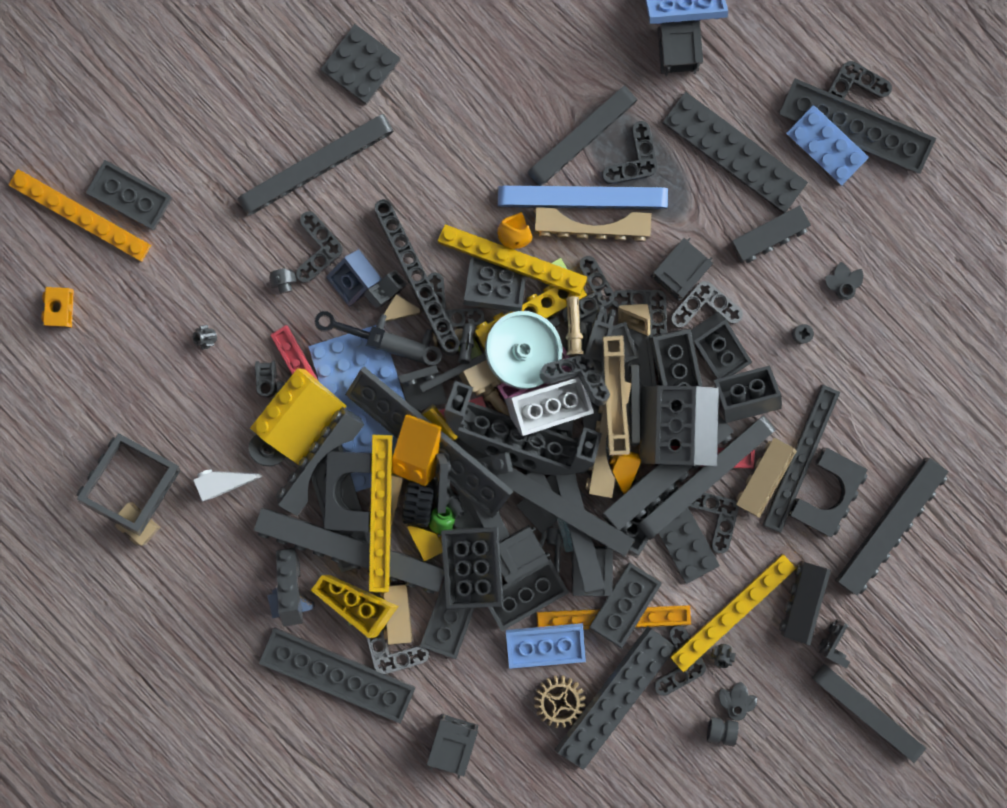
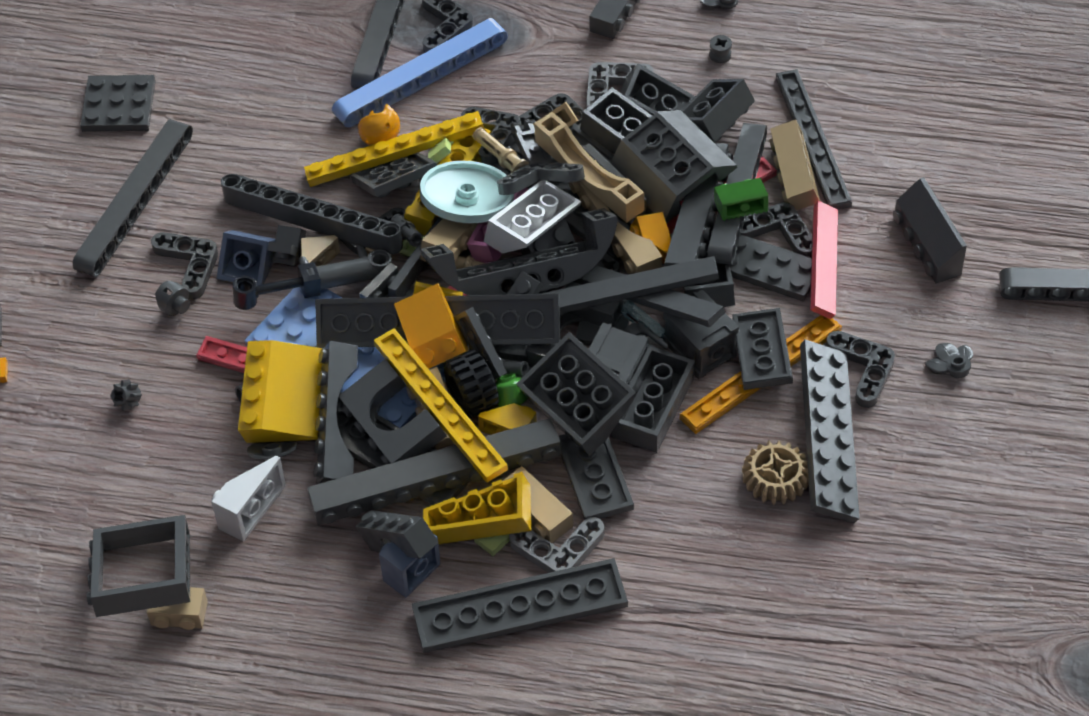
camera: 35 degrees left, 35 degrees down
dark grey piece [255,361,277,398] -> none
dark grey container [427,714,479,778] -> none
light blue plate [506,623,586,669] -> none
tan arch [535,208,652,241] -> none
dark grey container [650,238,713,301] -> none
yellow plate [670,554,796,672] -> none
dark grey wheel [707,717,739,747] -> none
dark grey gear [711,644,736,668] -> none
dark grey arch [789,447,868,538] -> none
dark grey bracket [819,619,850,669] -> none
dark grey brick [835,458,949,596] -> none
none -> yellowish green tile [428,138,451,164]
none -> bright green brick [714,178,768,221]
none -> tile [810,201,838,319]

